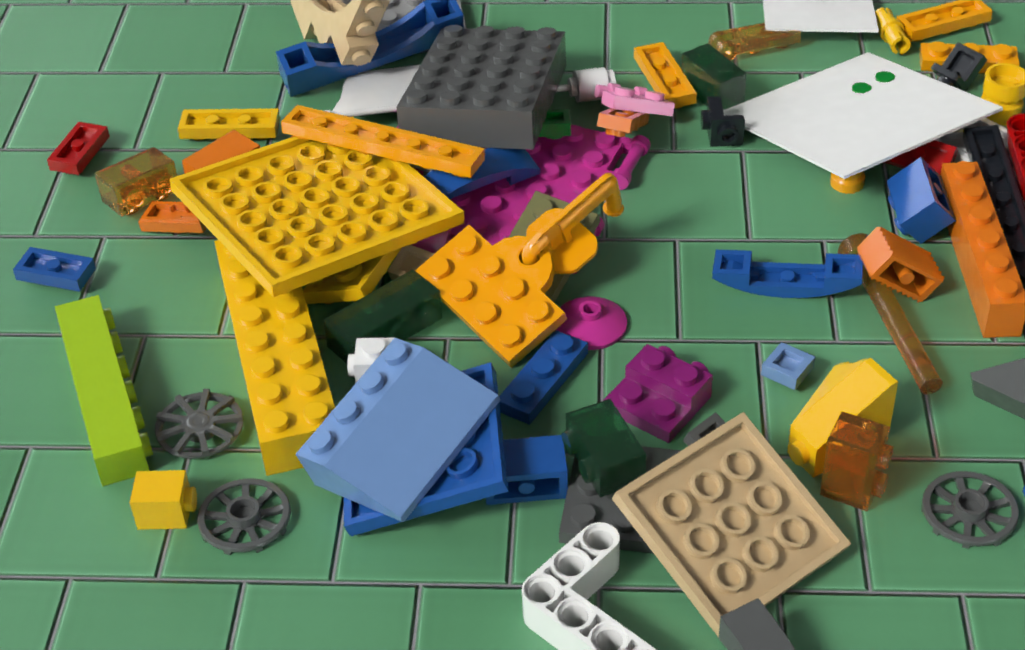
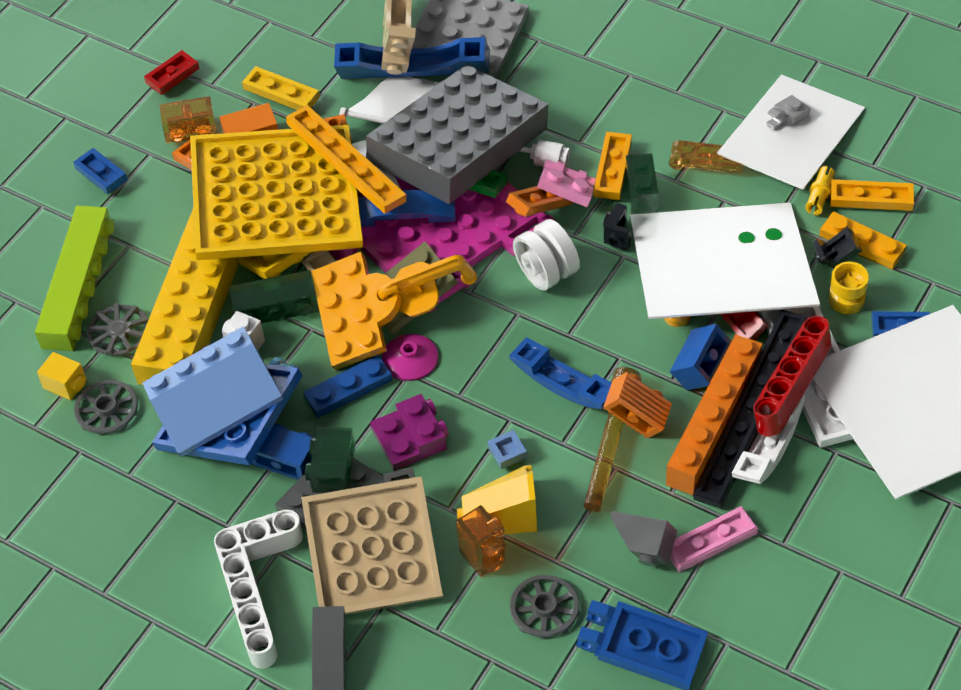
camera: 30 degrees right, 10 degrees up
none -> white wheel [513,219,580,290]

